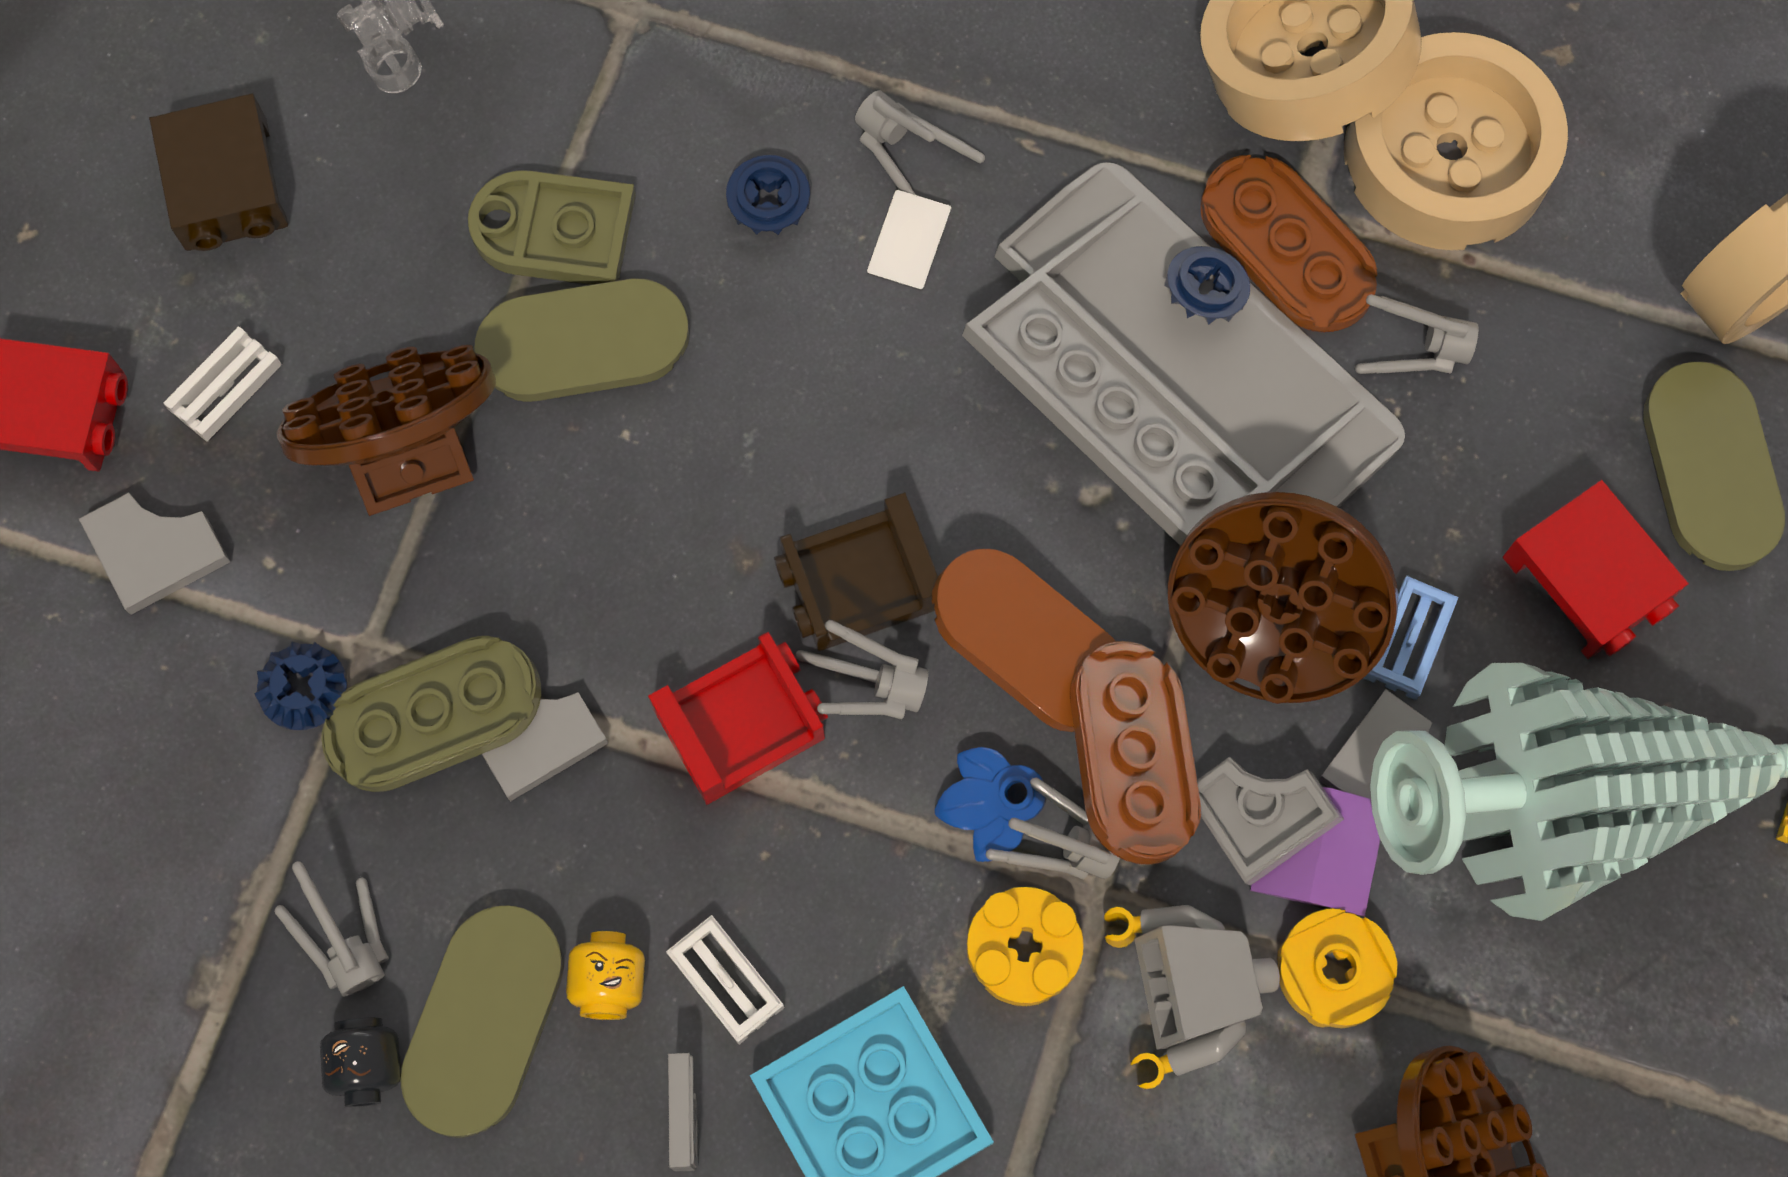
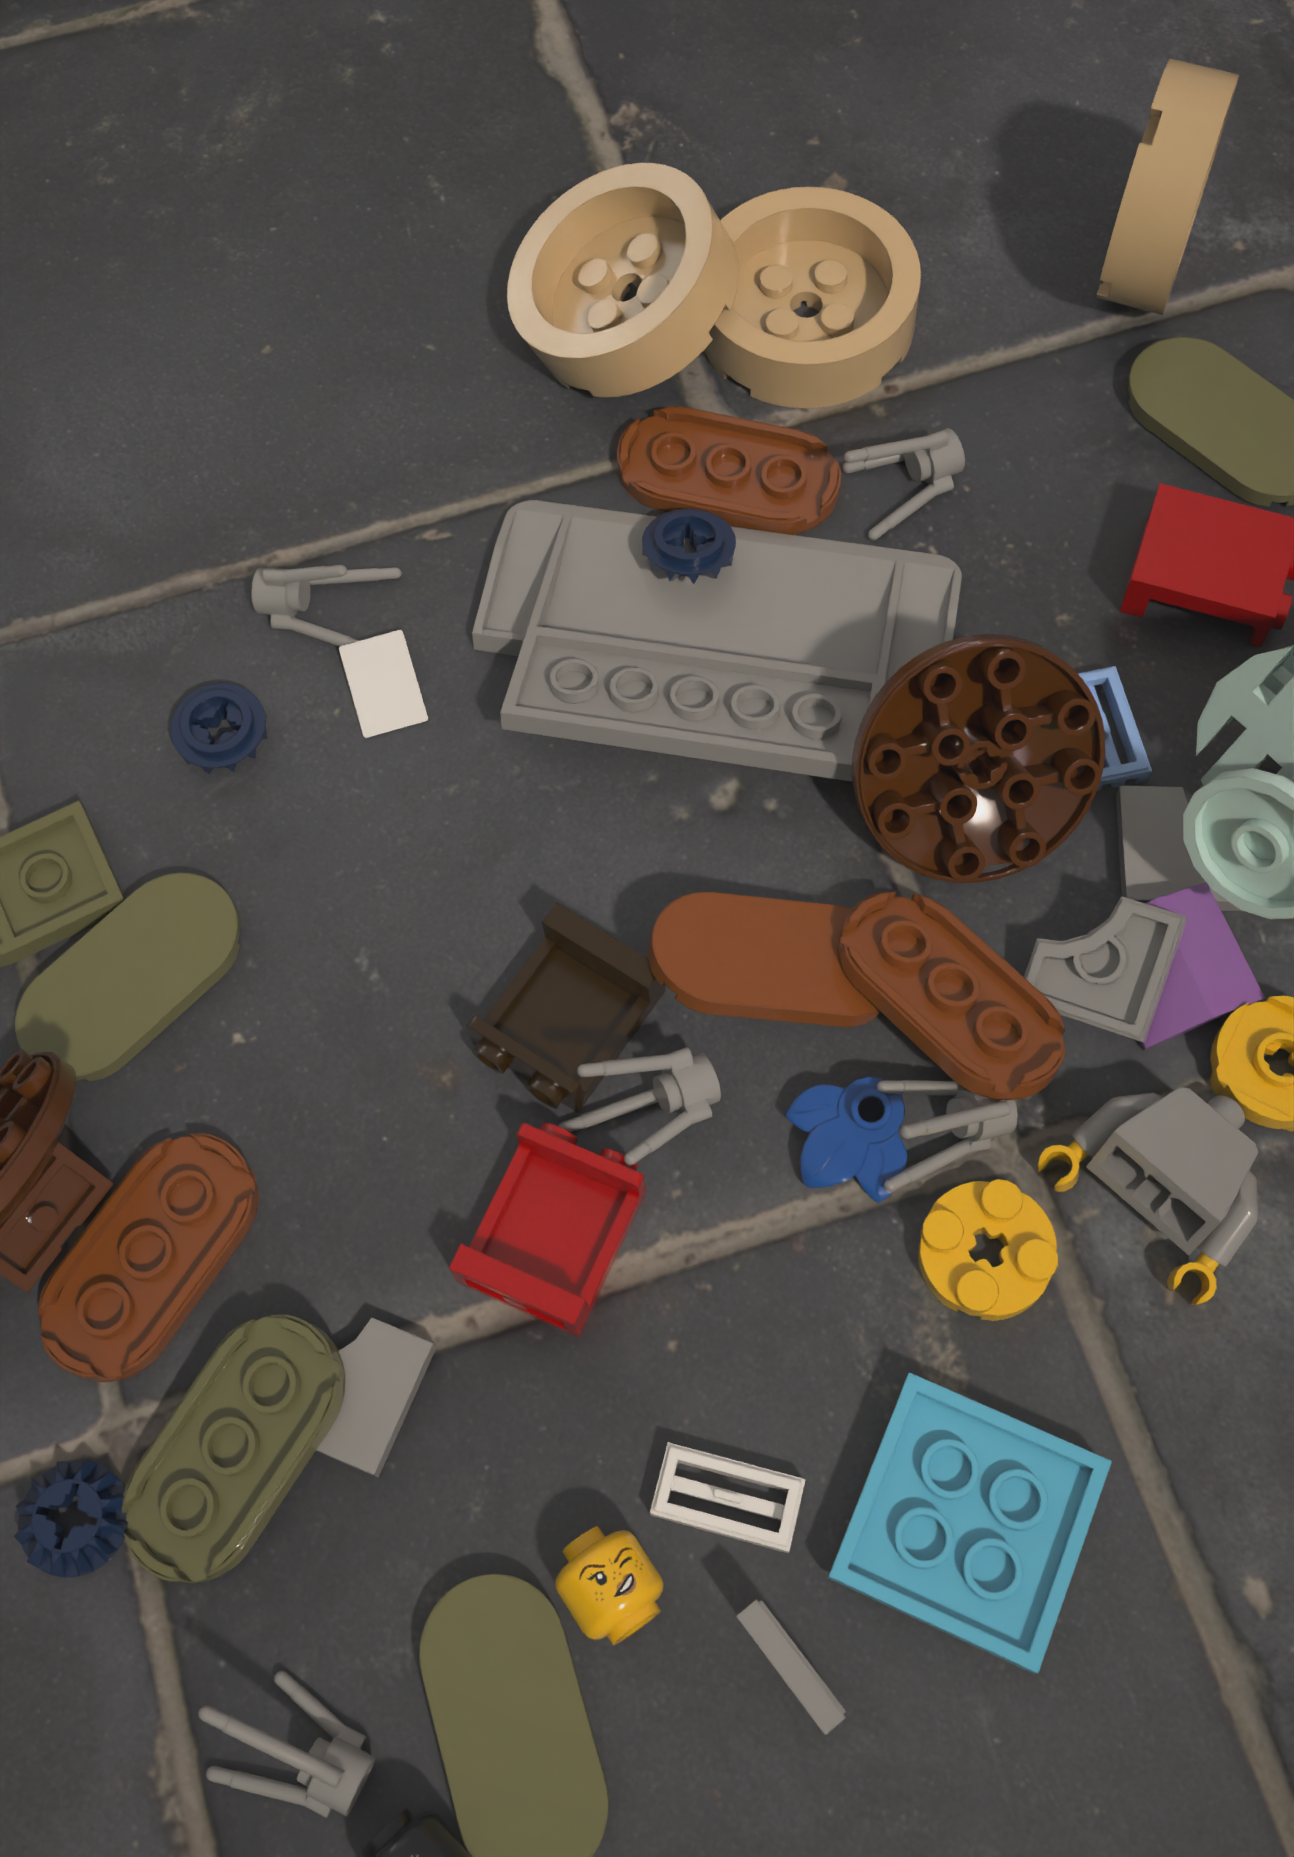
camera: 30 degrees left, 5 degrees down
none -> dark orange tile [38,1133,259,1382]

